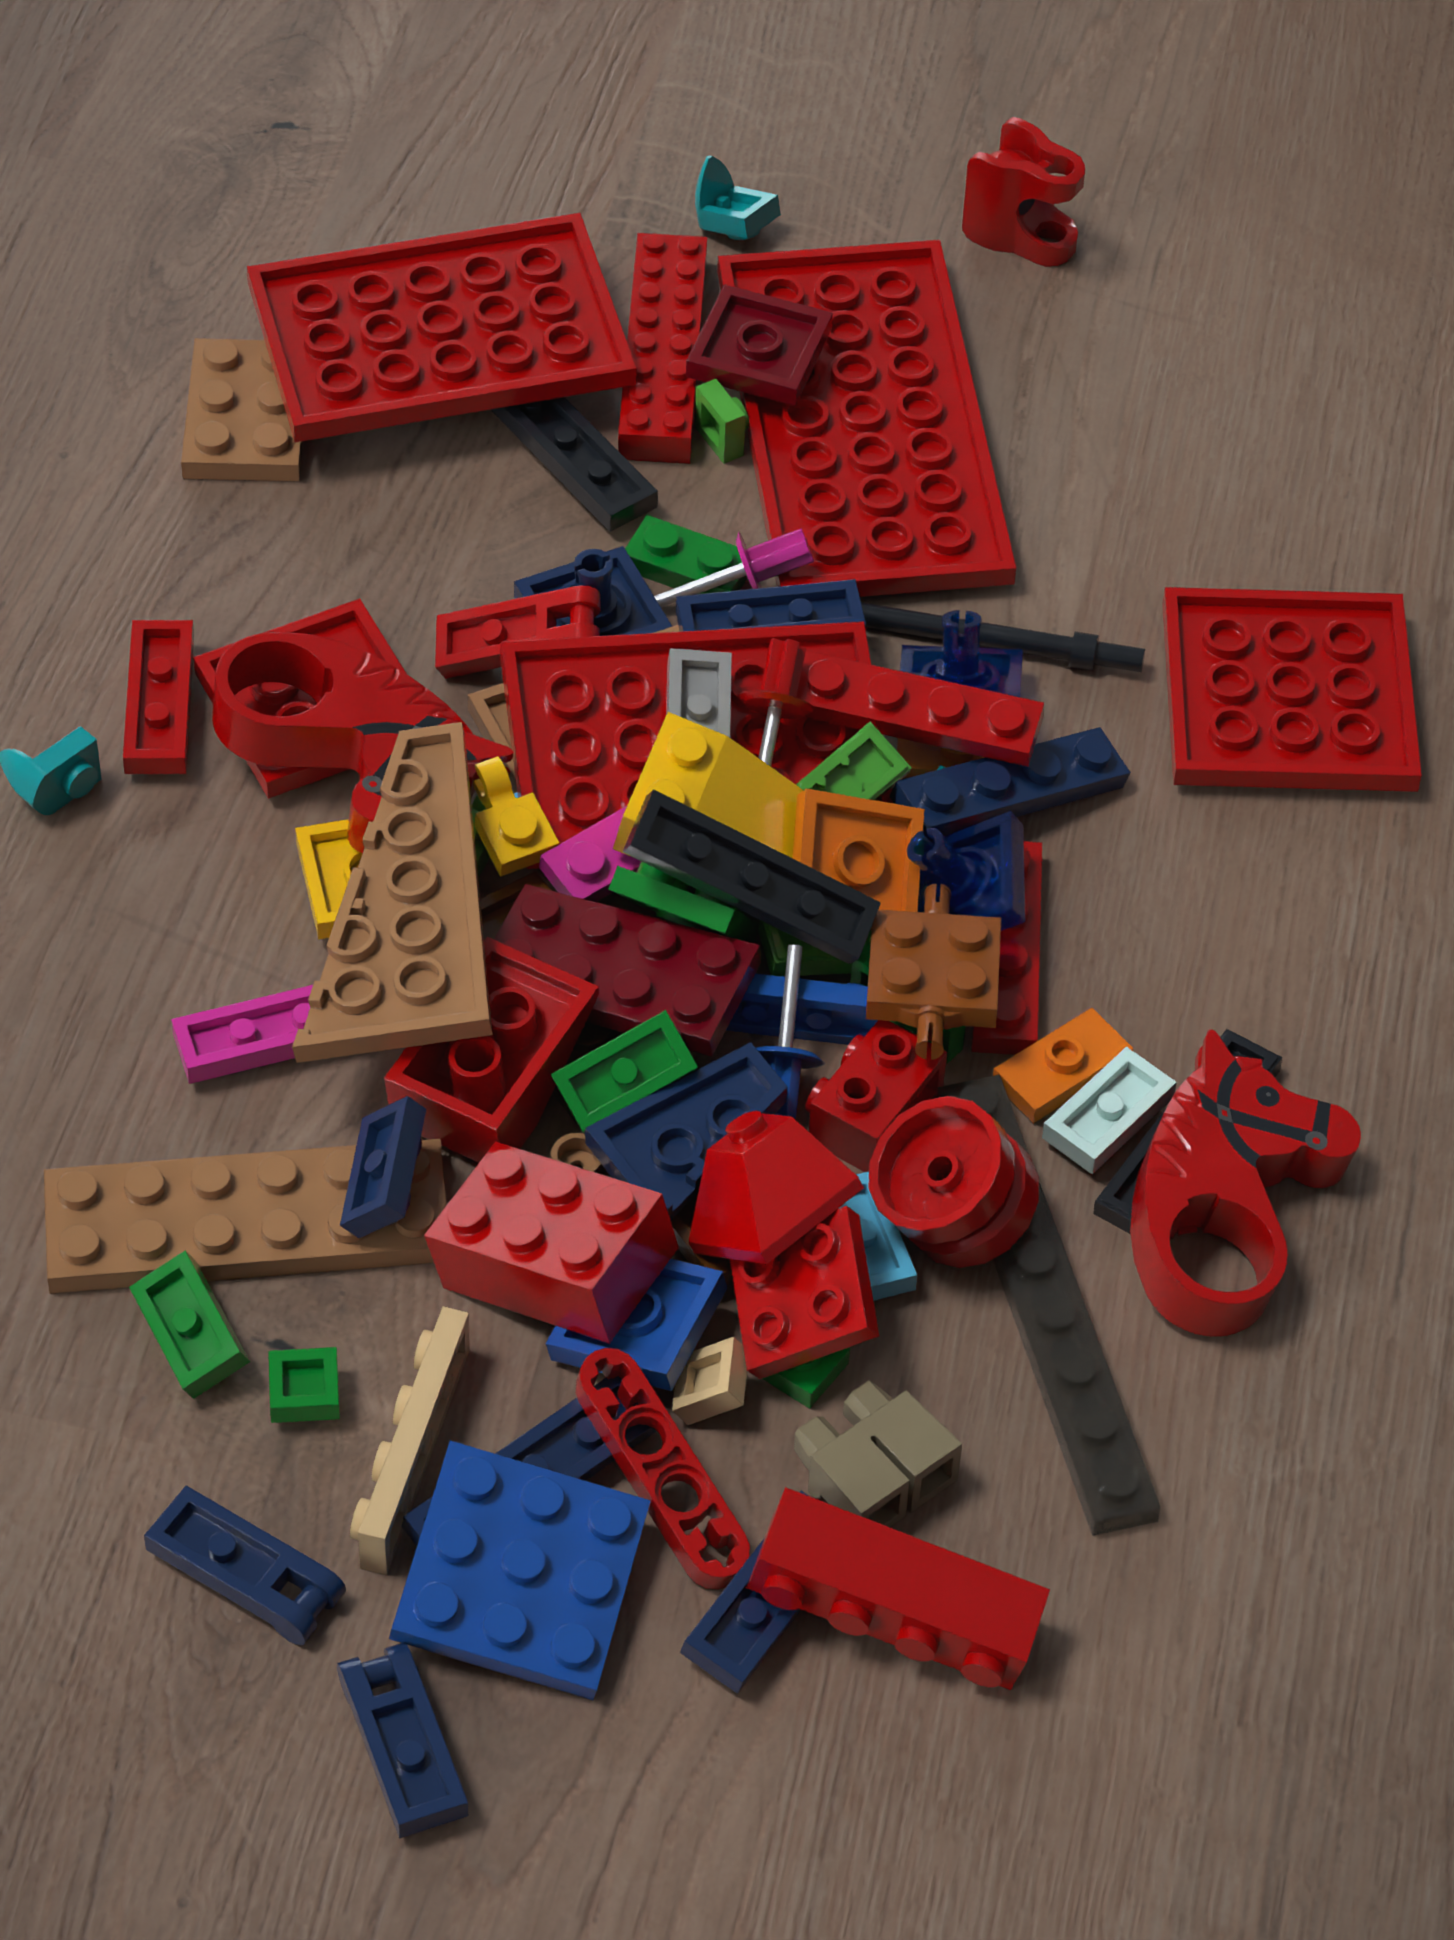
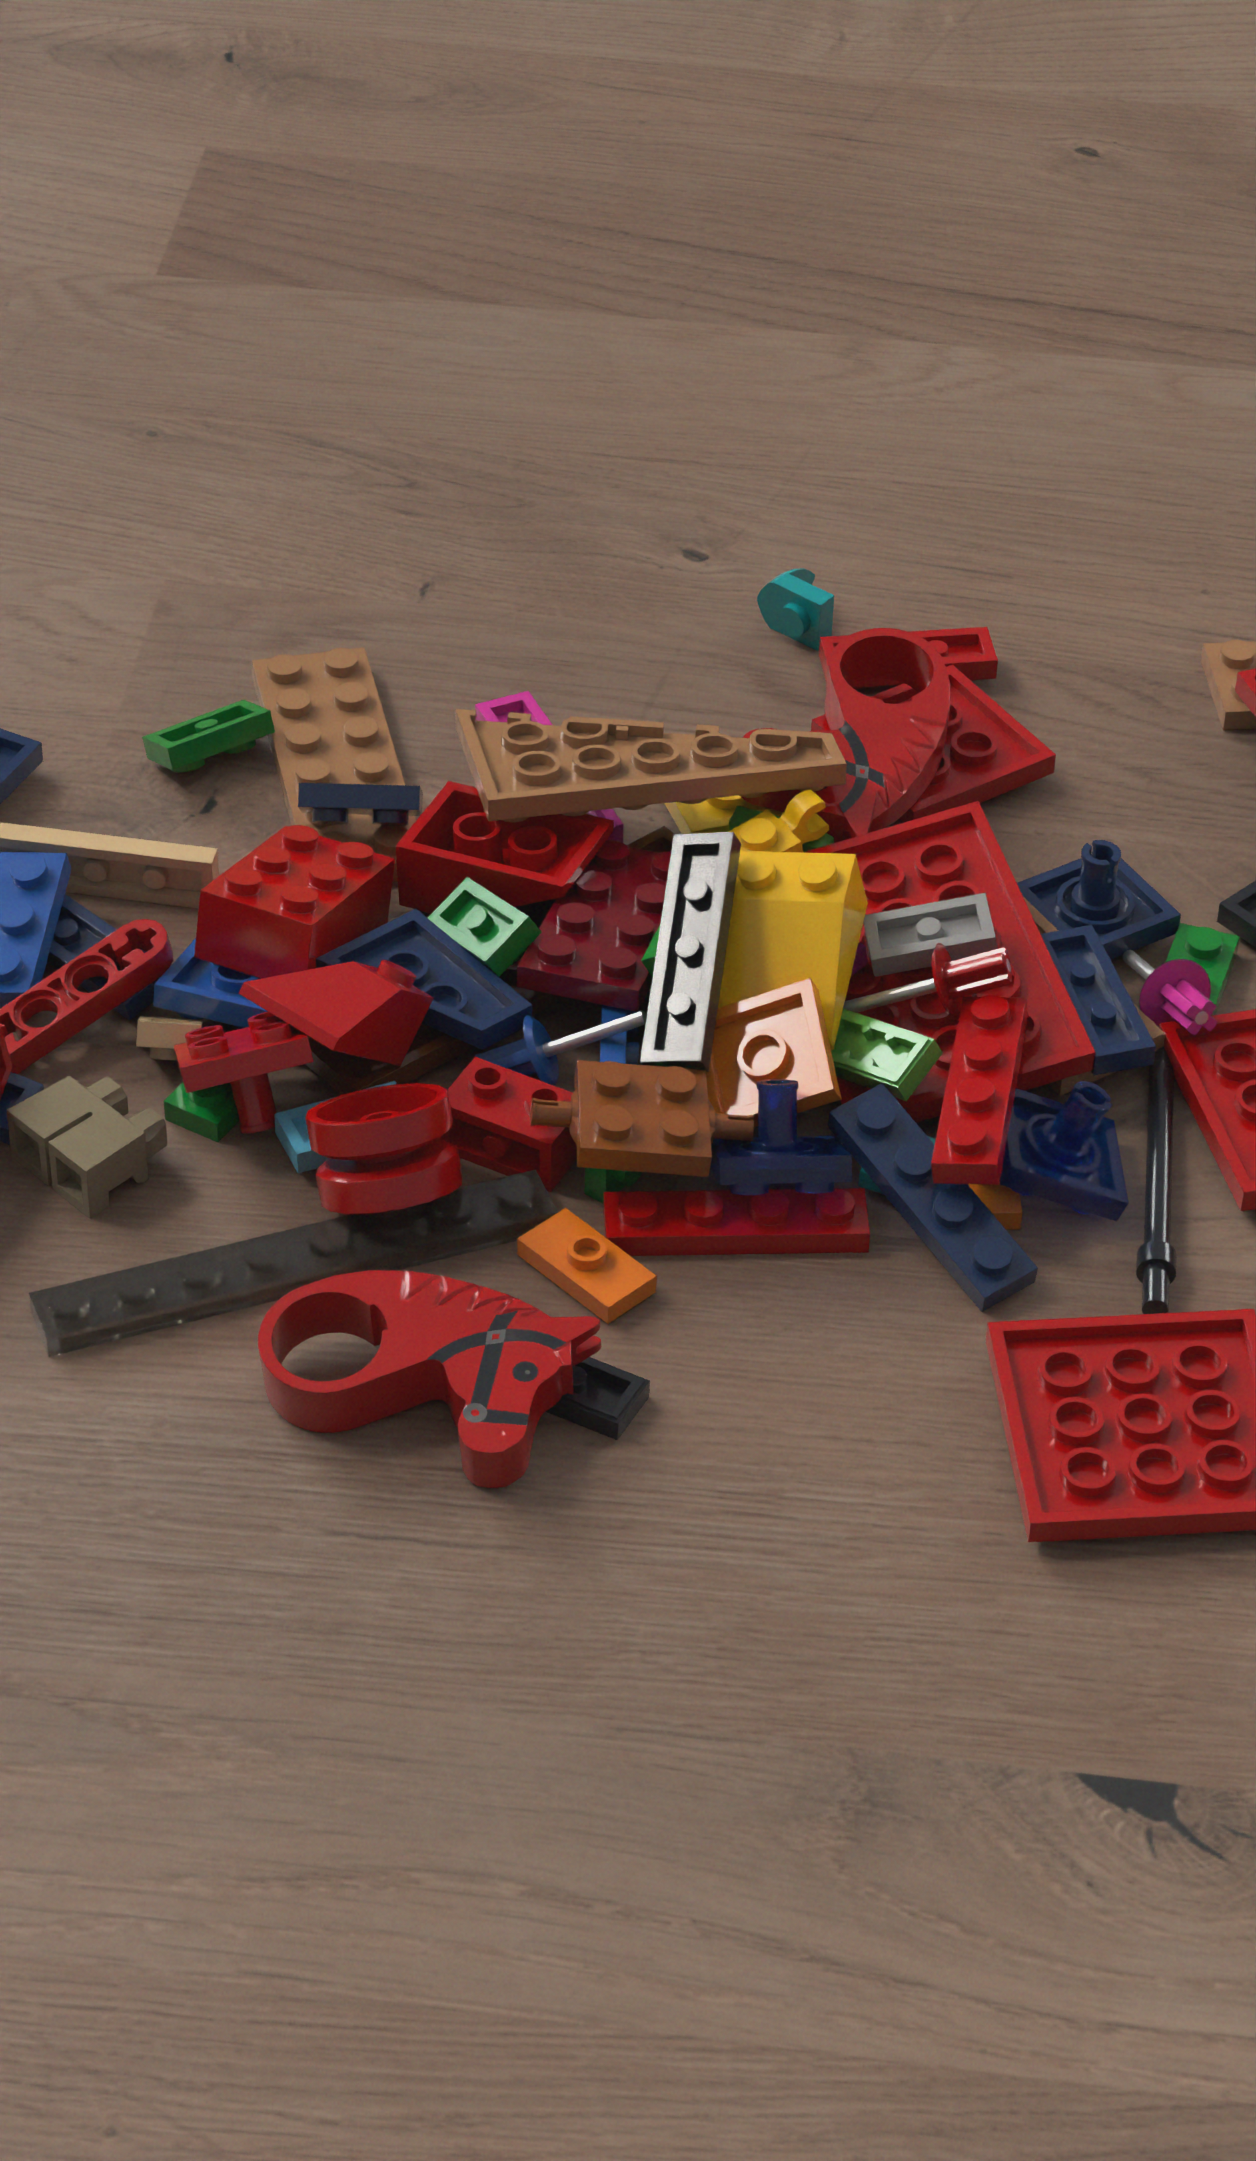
camera: 85 degrees right, 10 degrees down
green plate [268,1347,340,1423] -> none
red plate [435,585,601,679] -> none
light aqua plate [1042,1047,1177,1174] -> none

